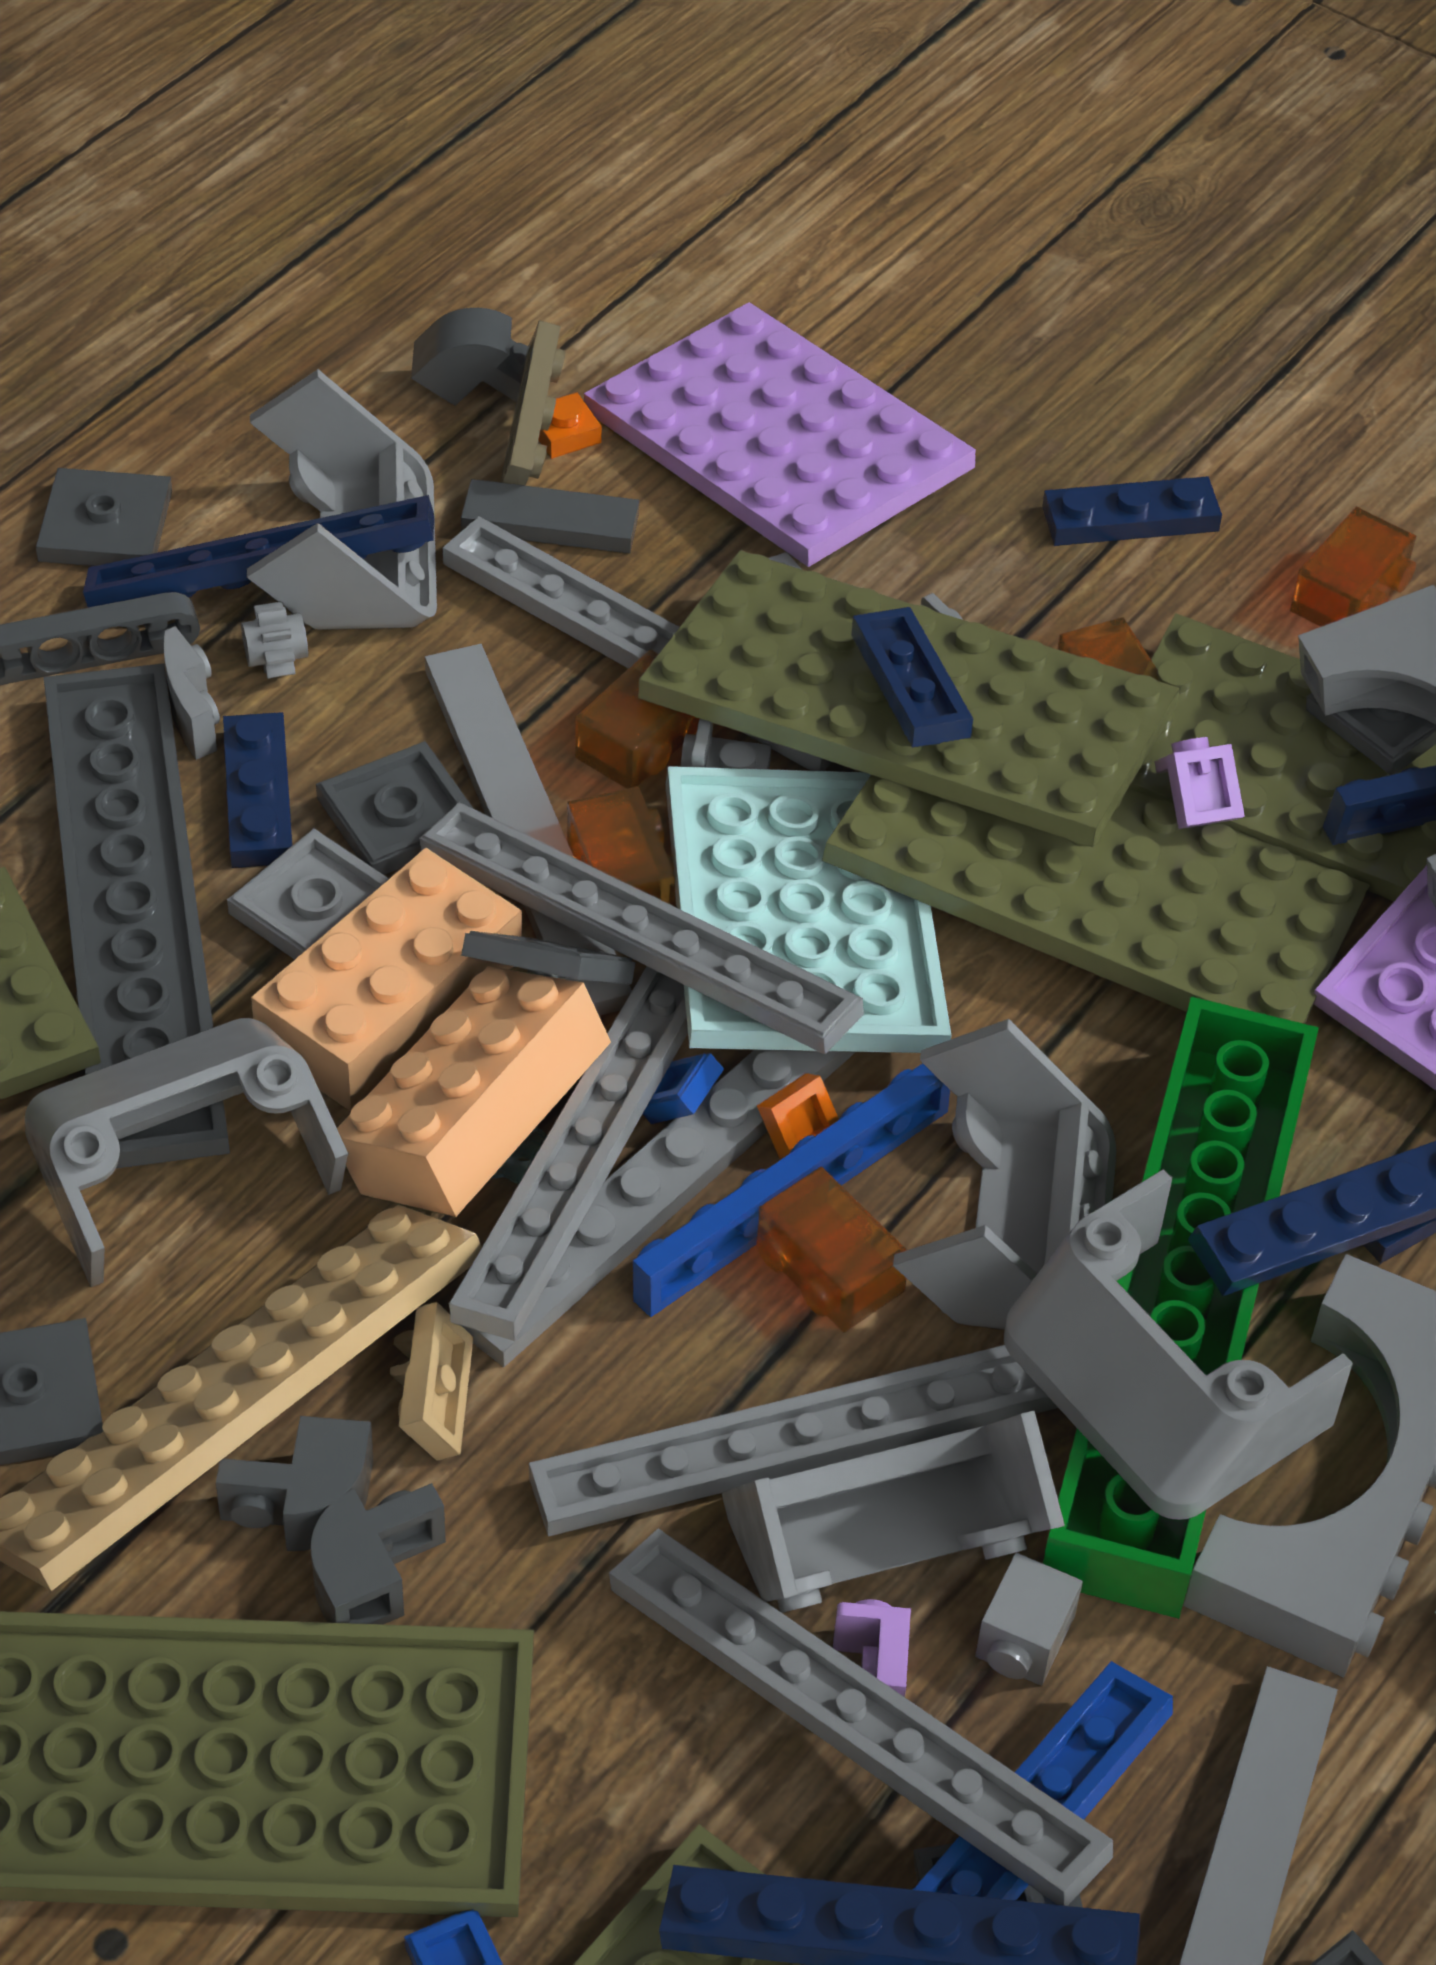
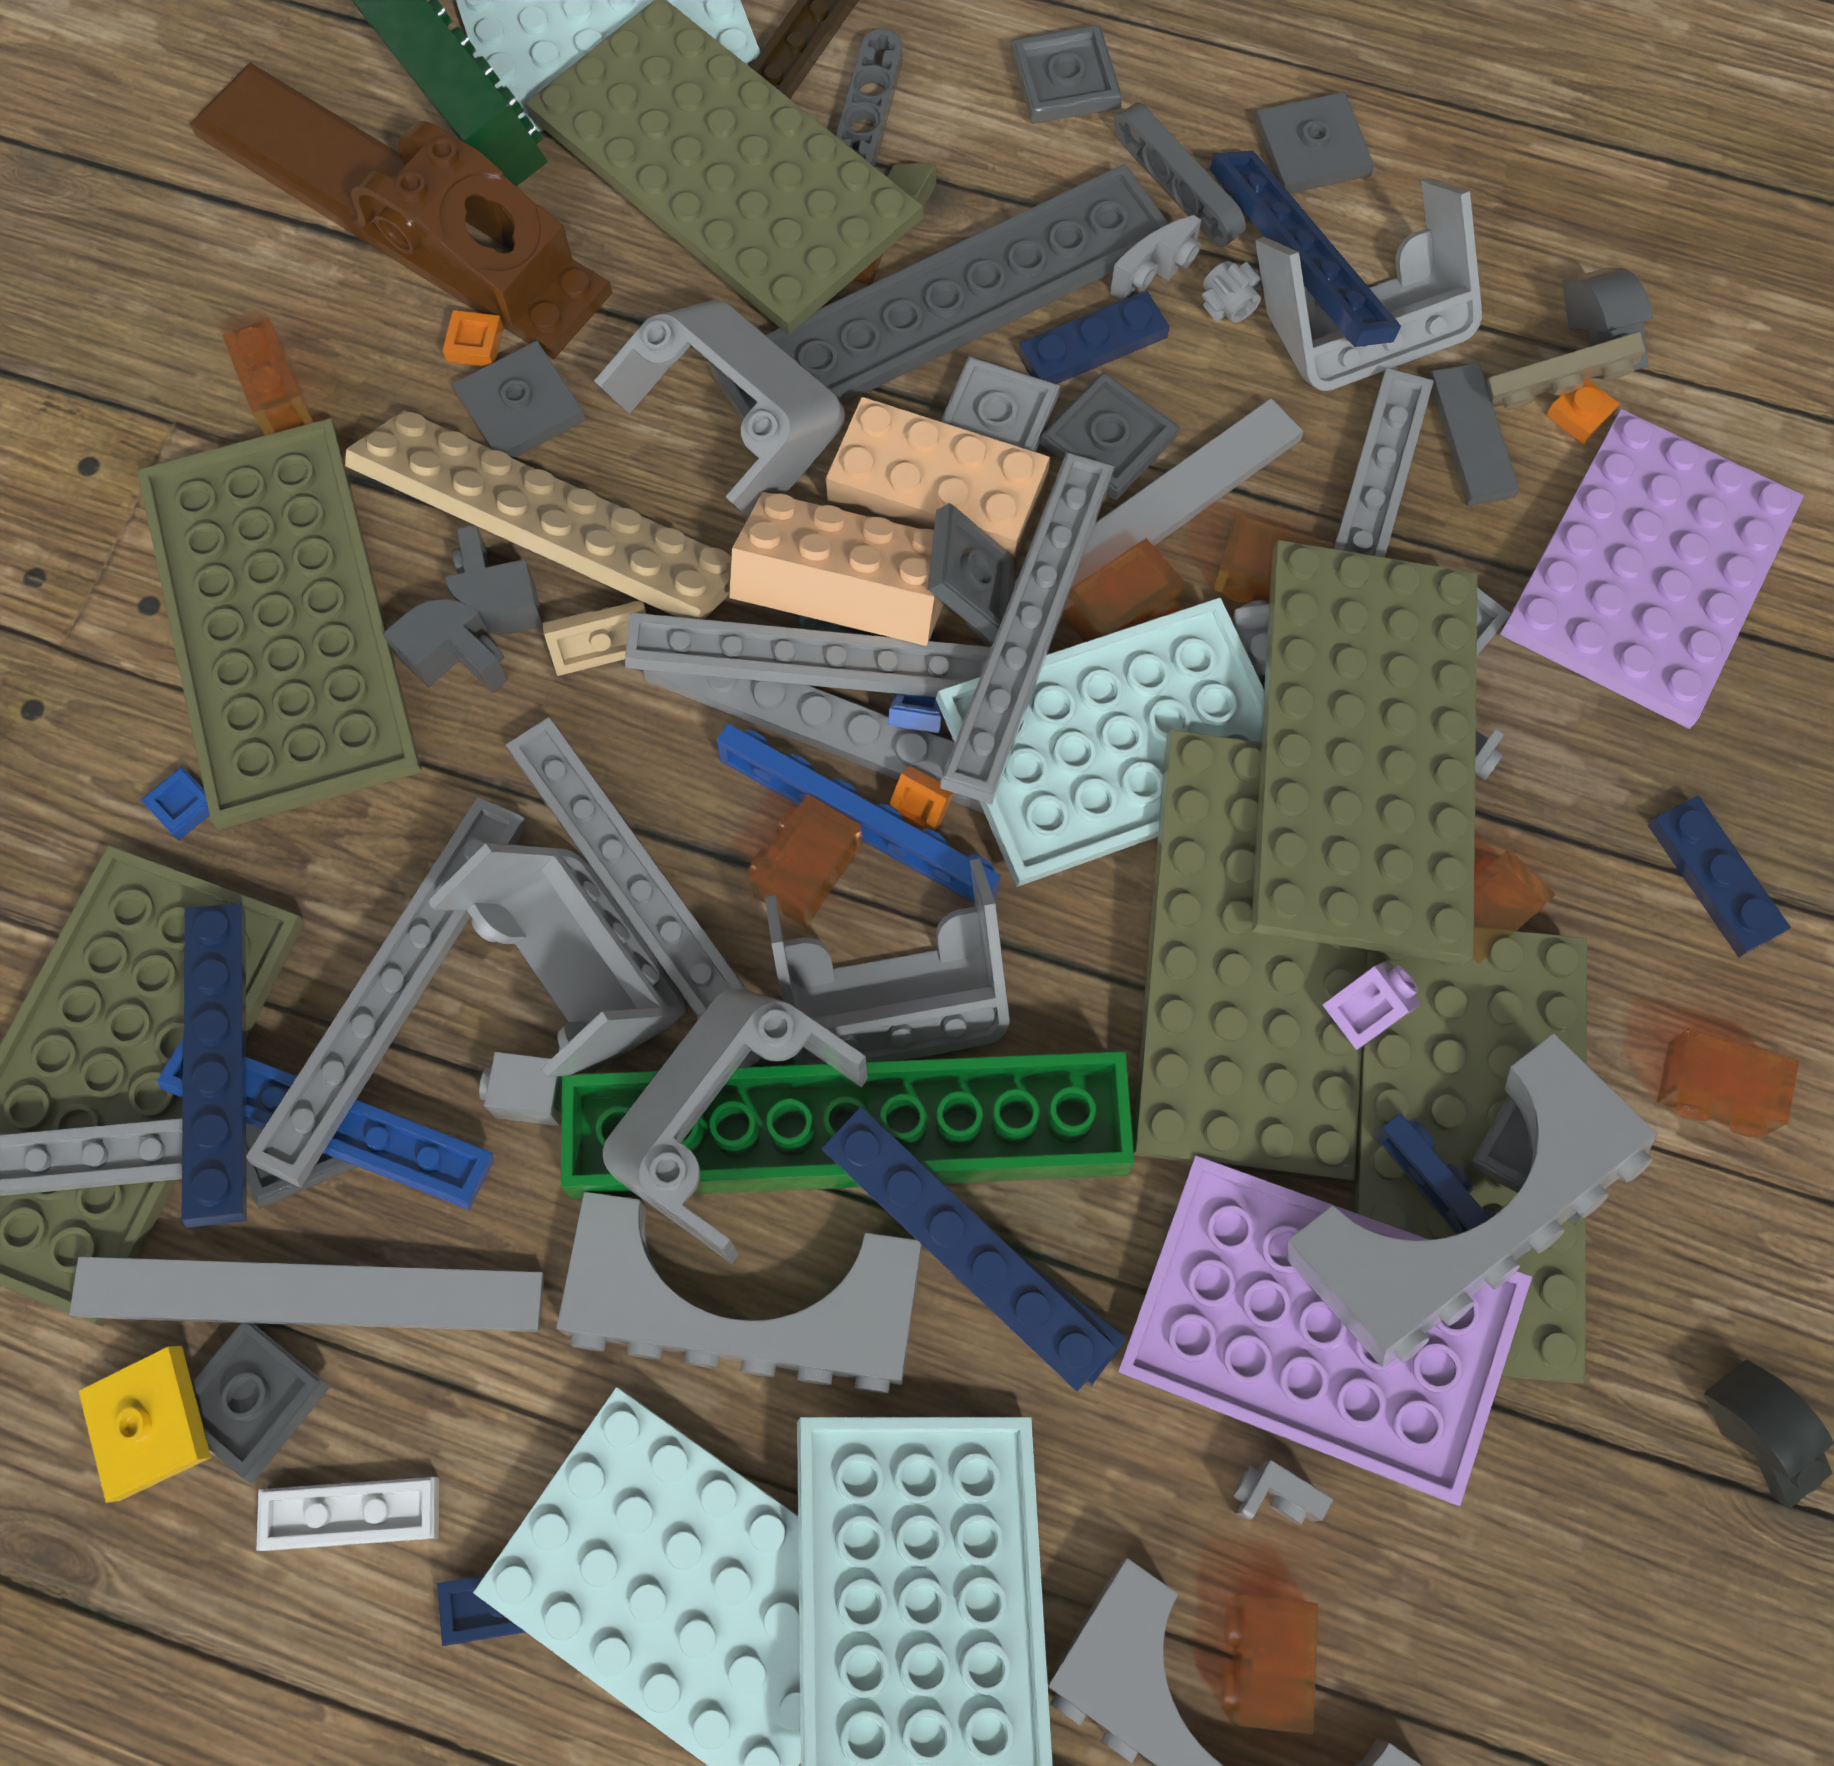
camera: 75 degrees right, 20 degrees up
lavender bracket [833,1599,911,1697] -> none
dark blue plate [851,607,973,748] -> none

